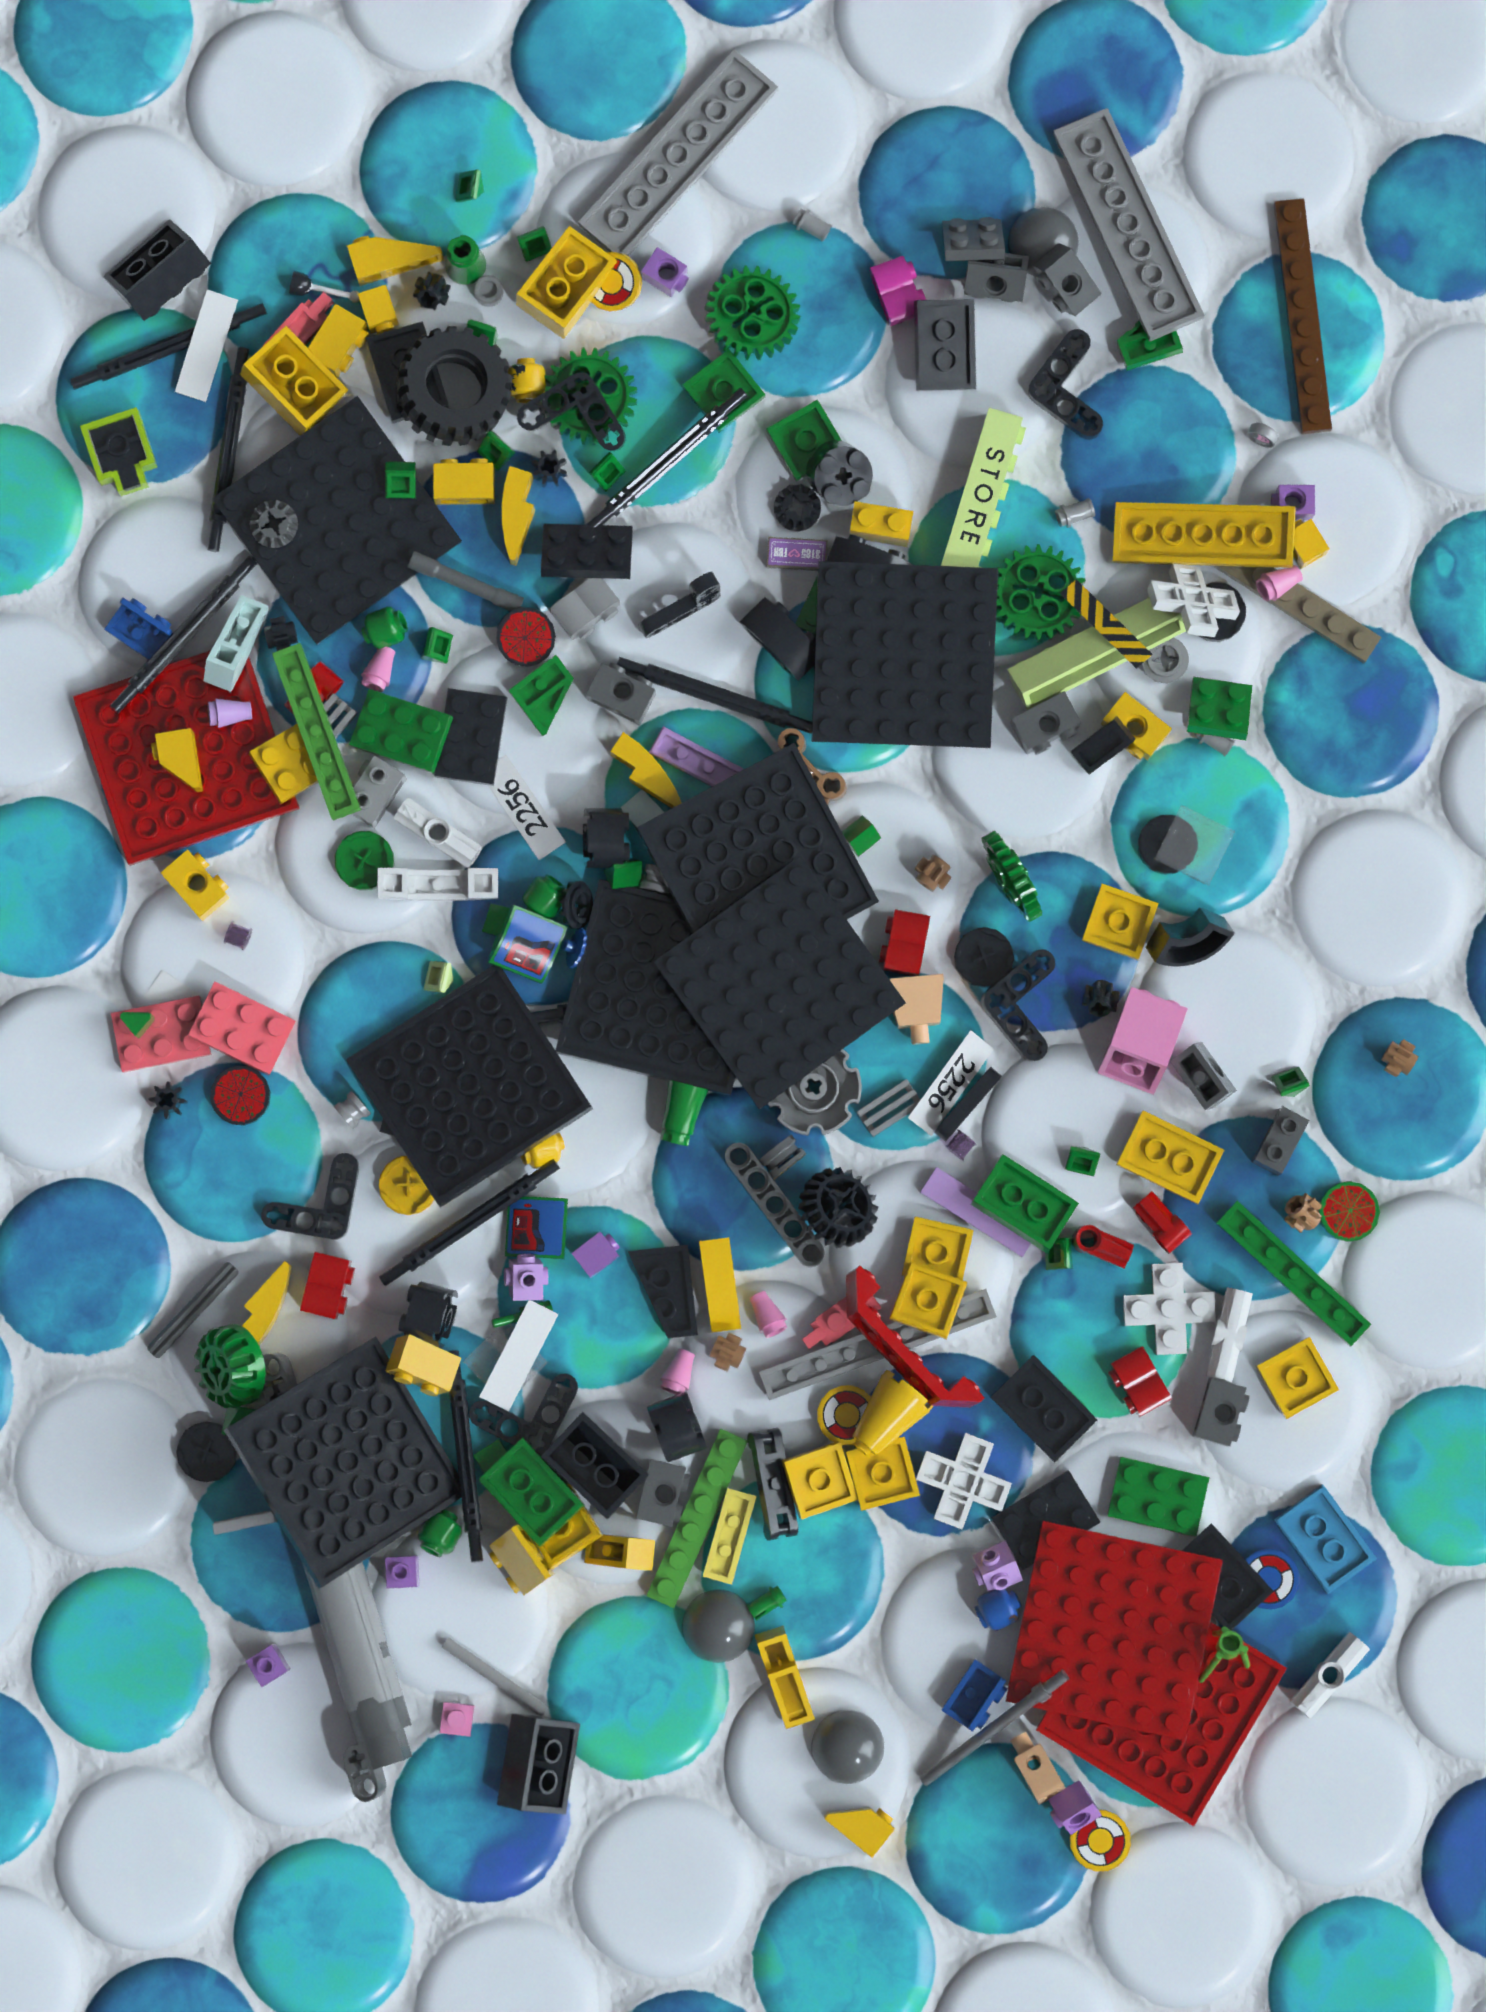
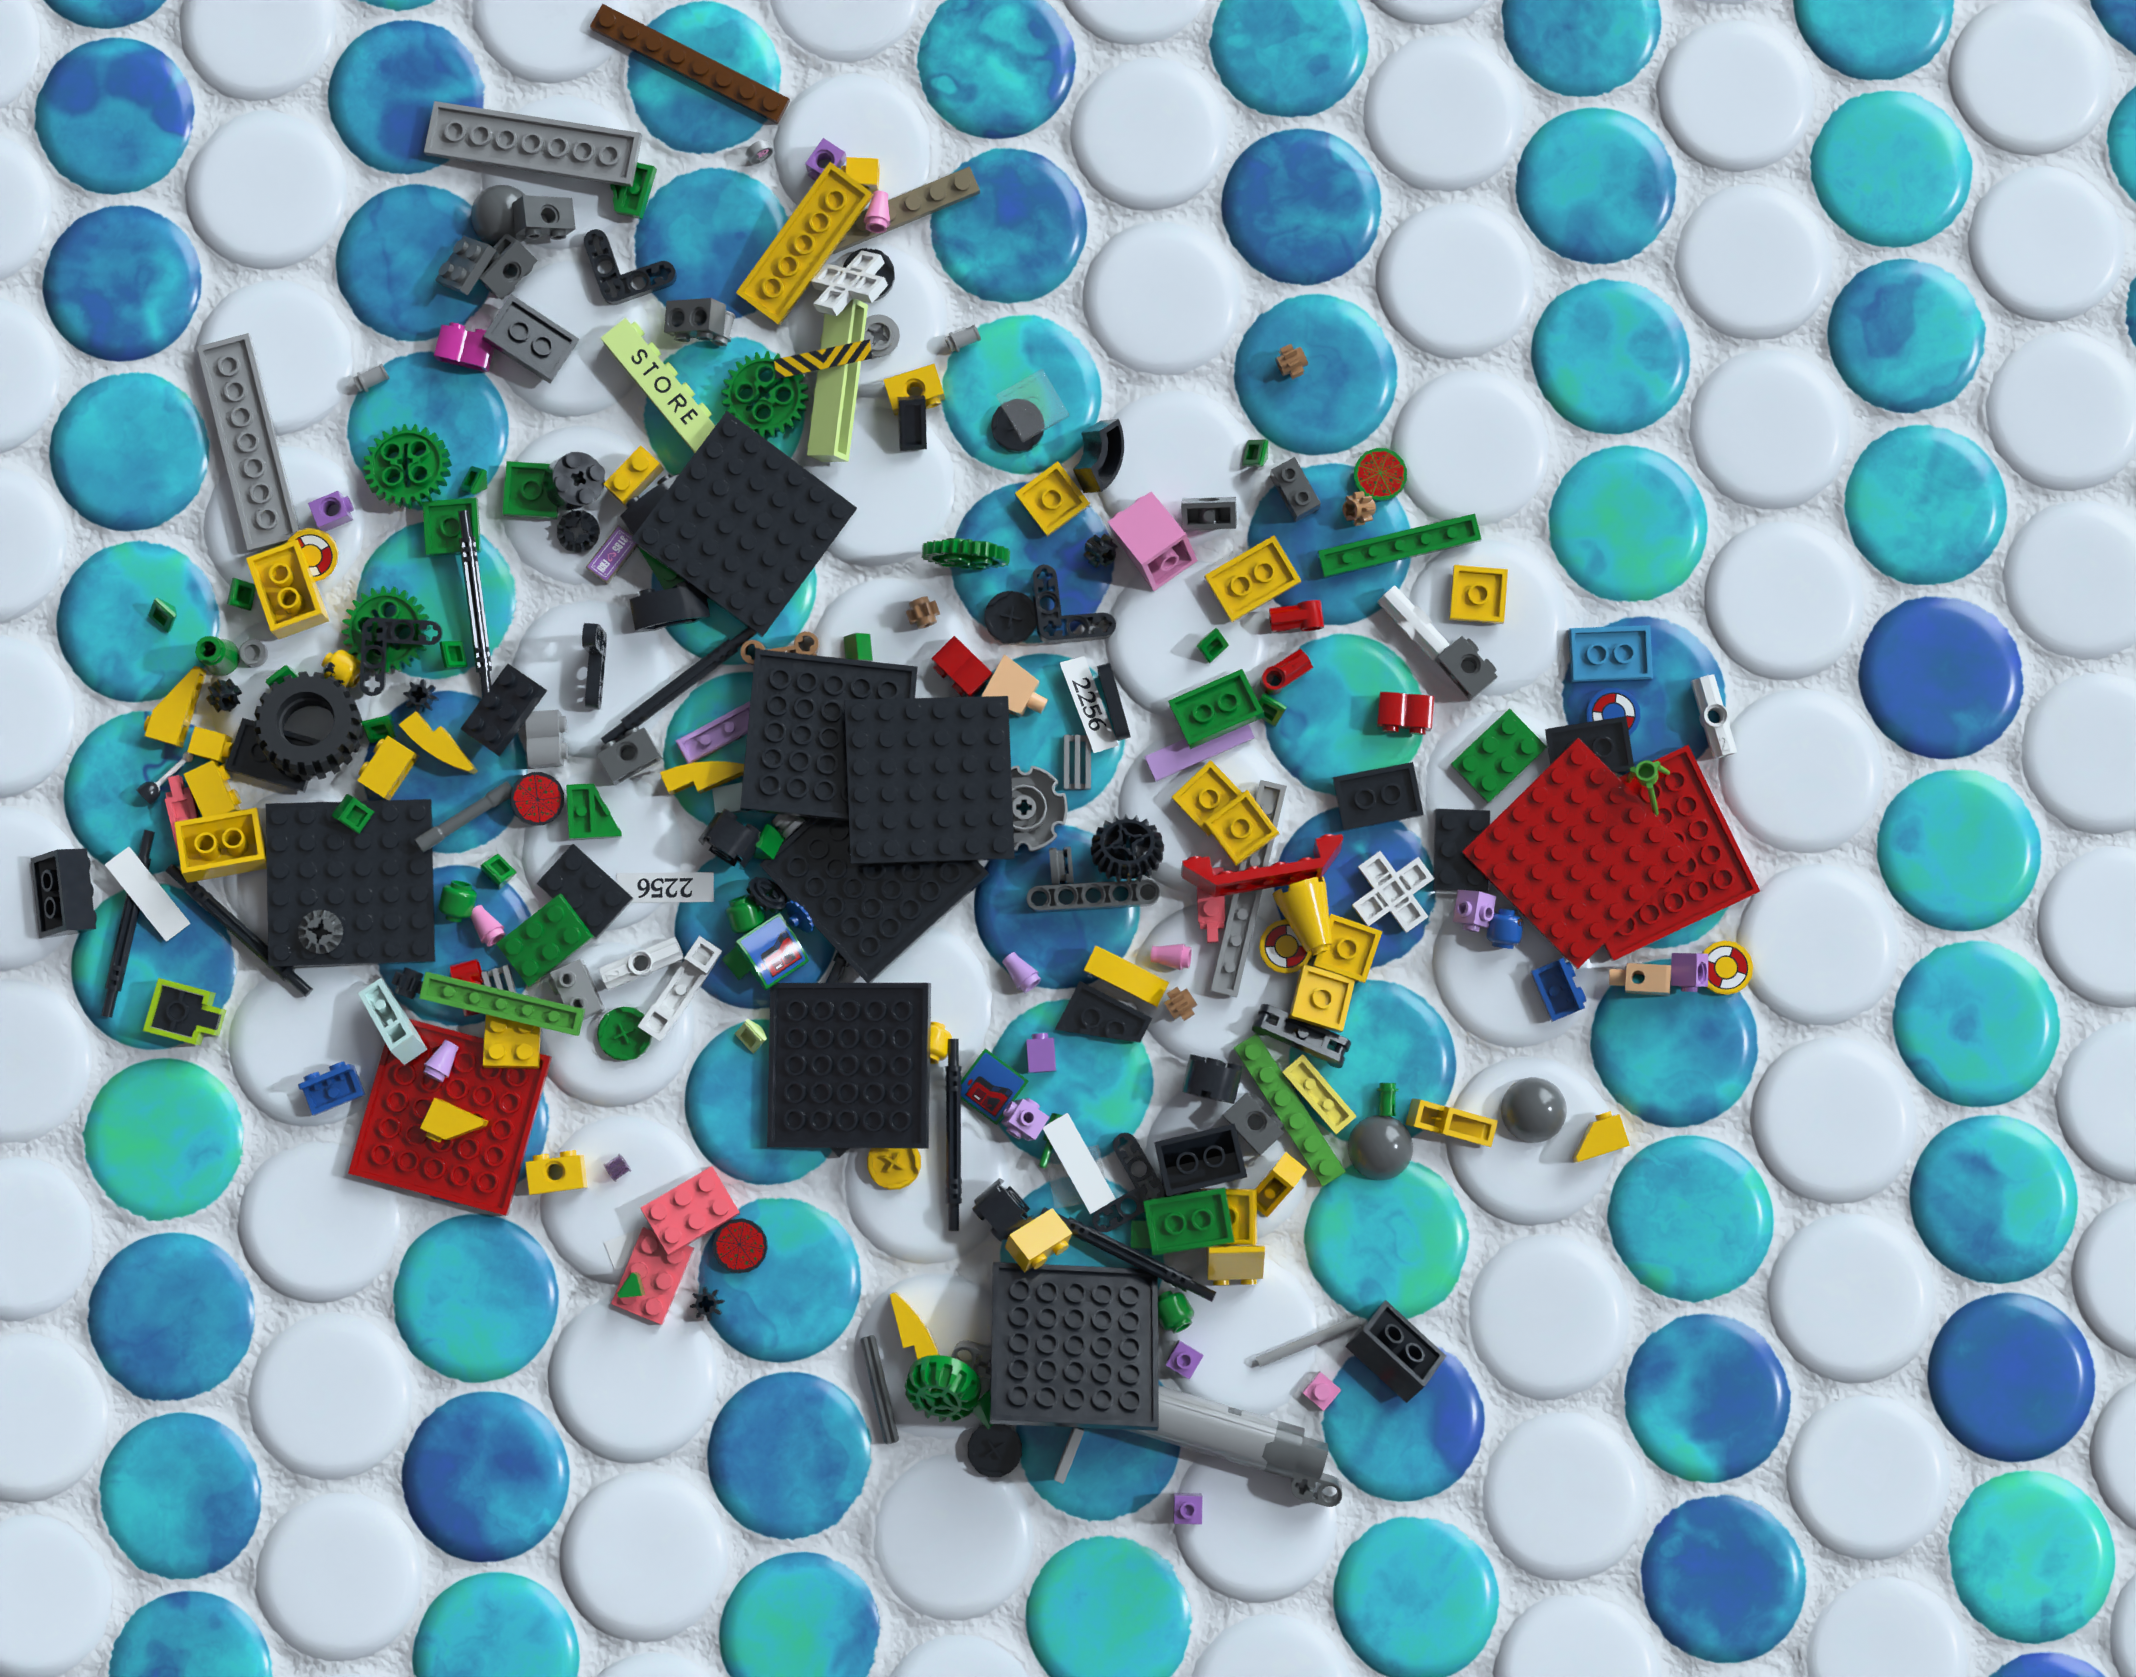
camera: 55 degrees left, 0 degrees up
black axle [110,556,257,714] -> none
black beam [261,1153,359,1240] -> none
red brick [300,1252,355,1319] -> none
light grey wheel [333,1091,371,1129] -> none
green plant [660,1080,708,1146] -> none
bright pink cone [660,1349,695,1395] -> none
flat silver bar [920,1669,1069,1786] -> none
clear purple axle [945,1130,977,1161] -> none
dark grey brick [1010,691,1081,755] -> none
white plate [1123,1263,1216,1355] -> none
green plate [1187,676,1252,741] -> none
none -> green slope [460,466,487,495]
none -> dark grey brick [664,298,726,342]
none -> lavender cone [1002,952,1041,993]

